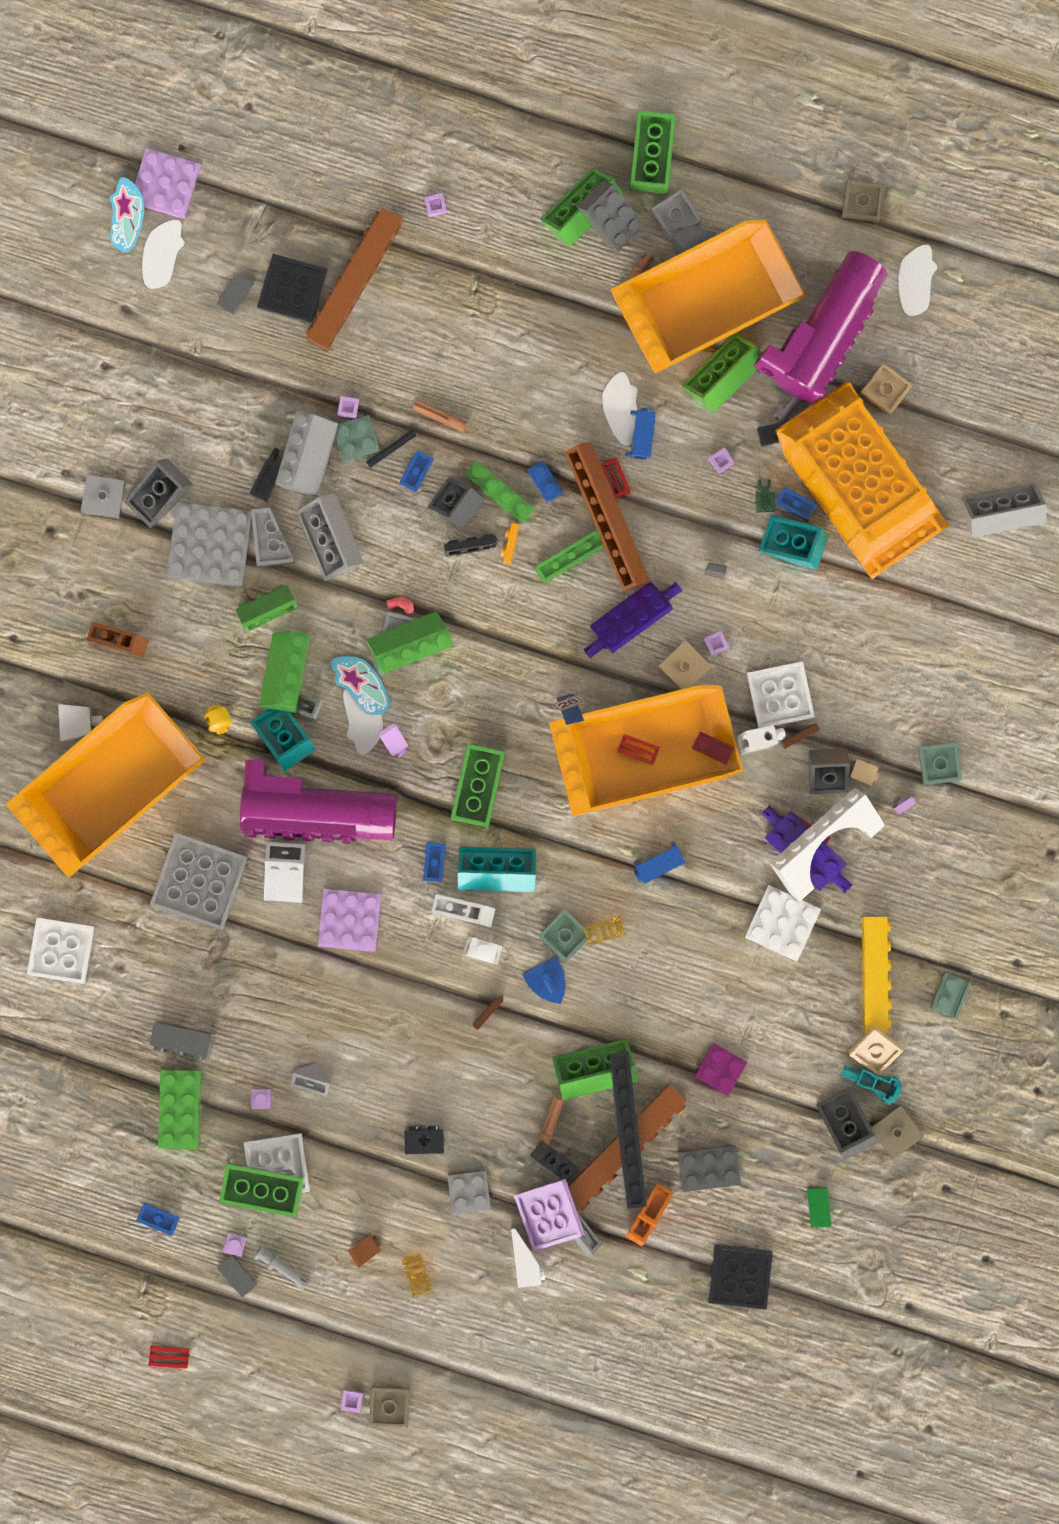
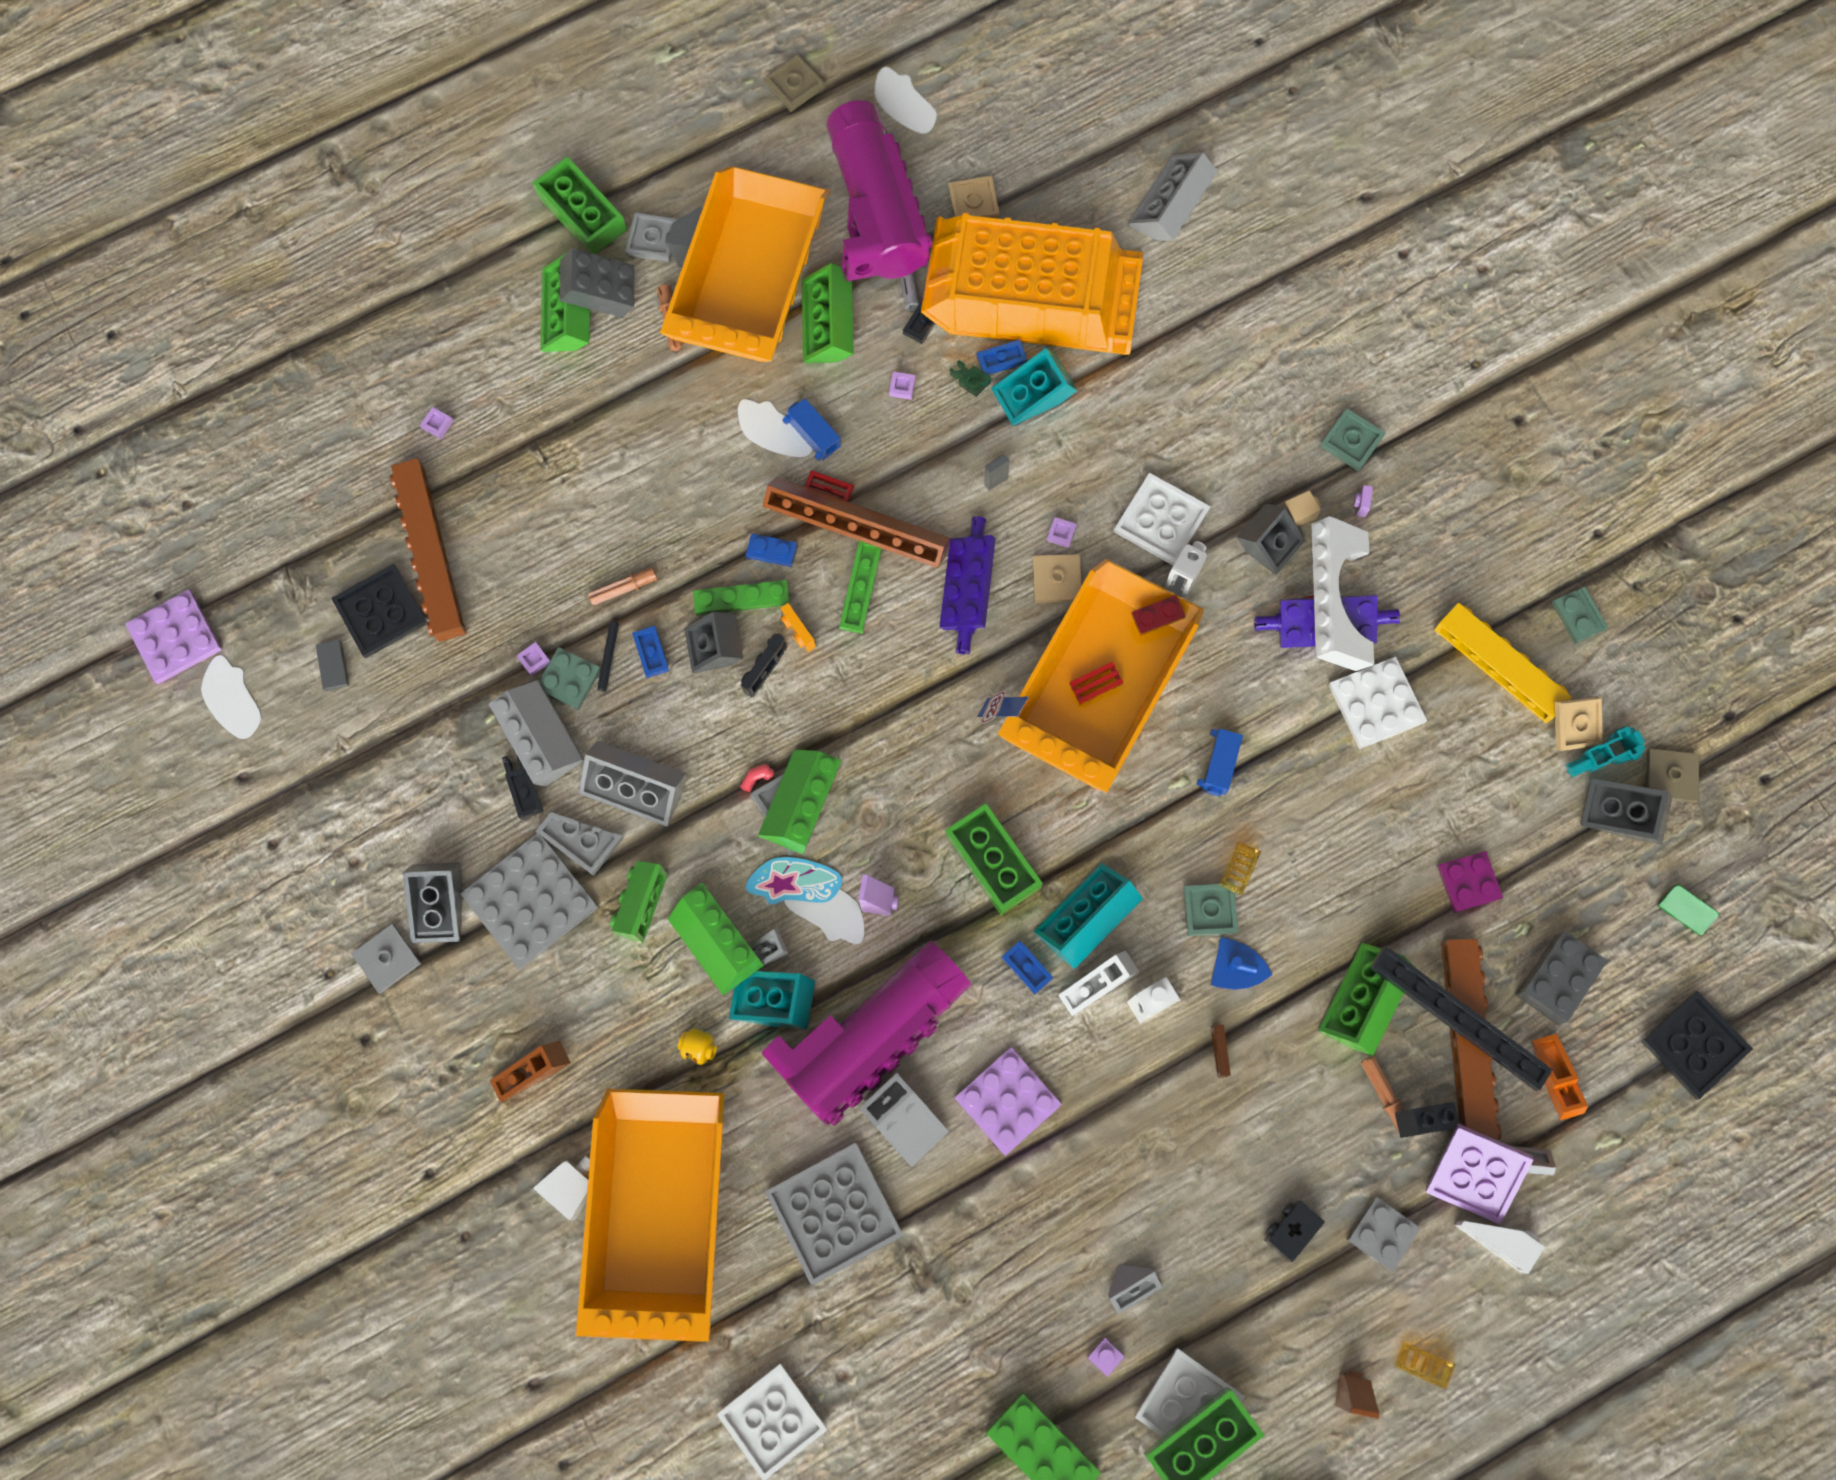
camera: 35 degrees left, 10 degrees down
sticker [110,177,144,252] -> none
dark grey brick [149,1022,215,1060] -> none
reddish brown tile [781,723,819,749] -> none

